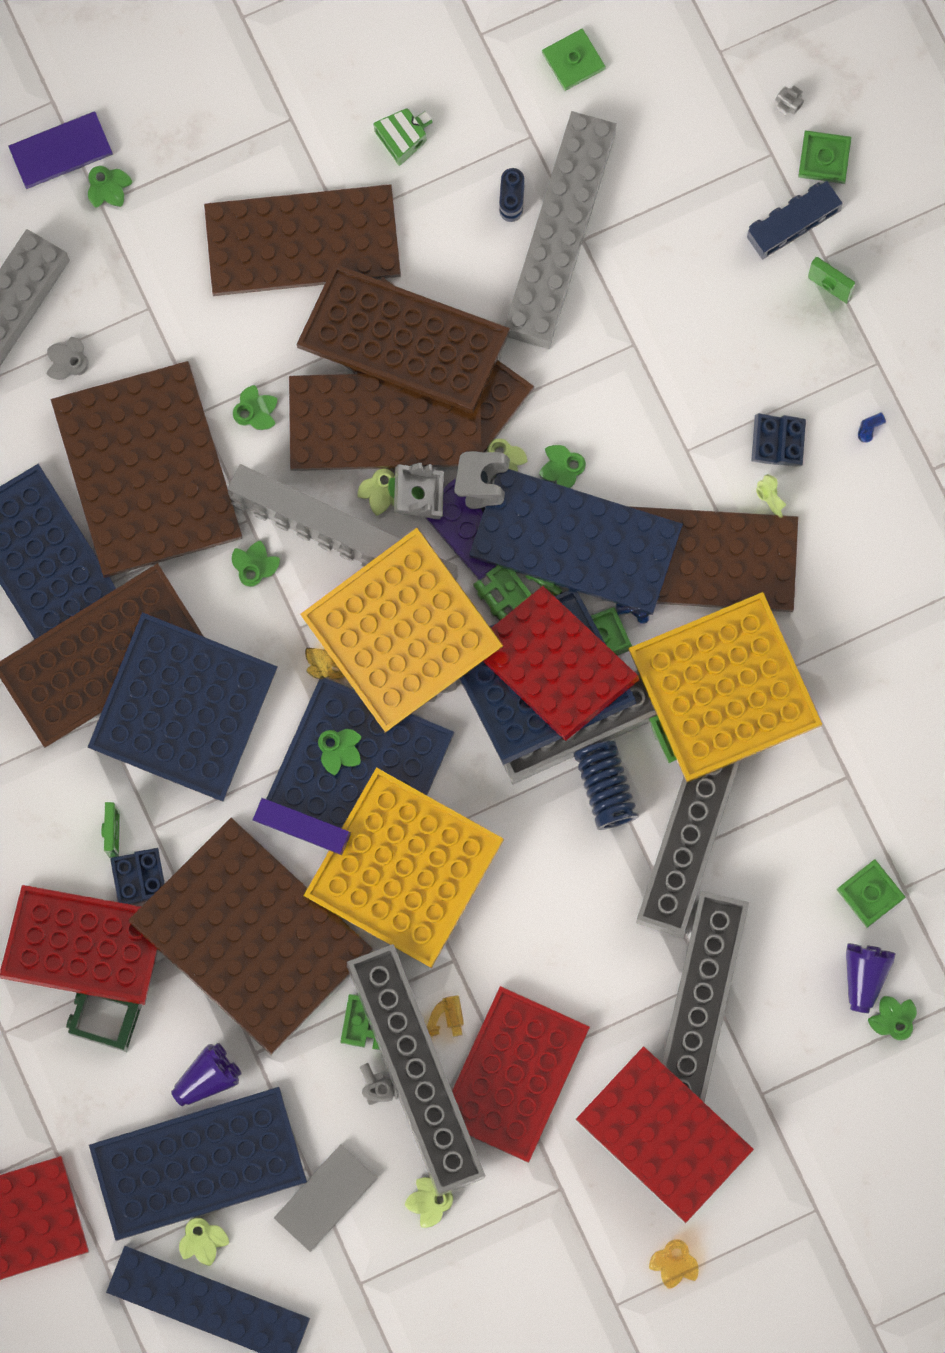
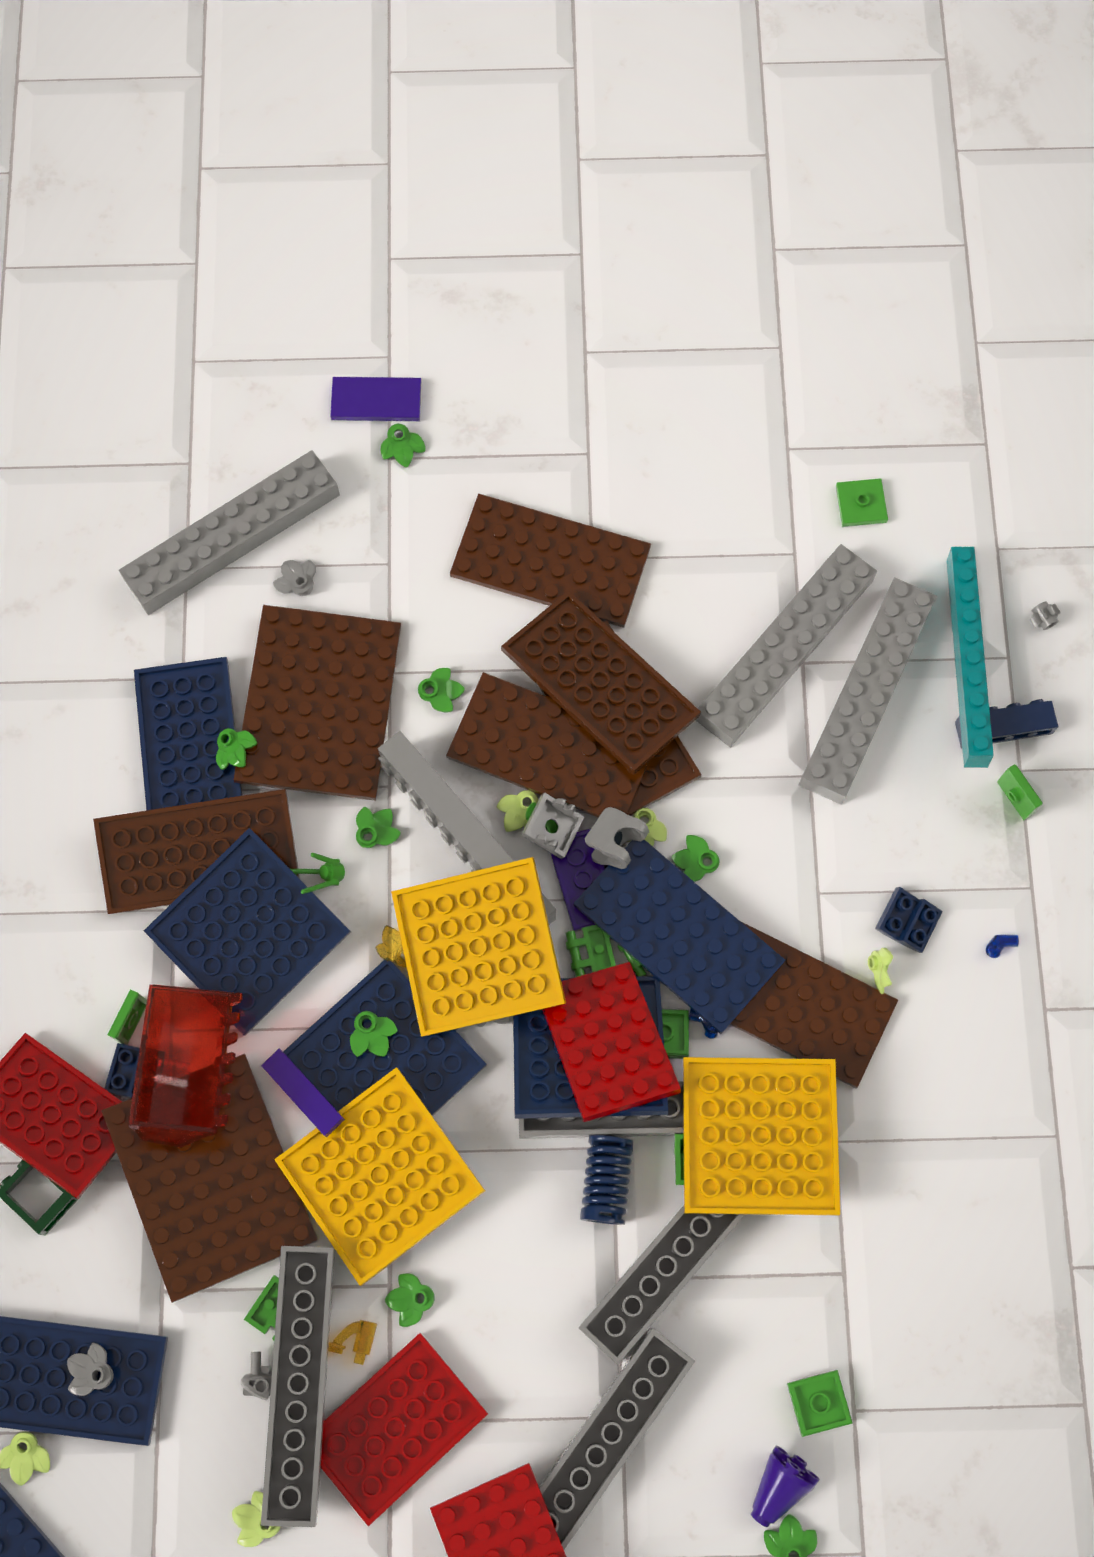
camera: 20 degrees right, 5 degrees down
dark purple cone [171,1043,242,1107] -> none
light grey tile [274,1144,378,1252] -> none
bright green torso [373,108,433,166] -> none
dark blue brick [499,168,525,222] -> none
bright green plate [798,130,851,184] -> none
none -> light grey plate [67,1343,113,1396]
none -> clear red piece [128,984,243,1148]
none -> bright green plate [216,728,257,770]
none -> bright green plant [291,853,345,894]
none -> bright green plate [385,1273,435,1327]
none -> light grey brick [798,577,937,805]
none -> teal brick [946,547,994,768]

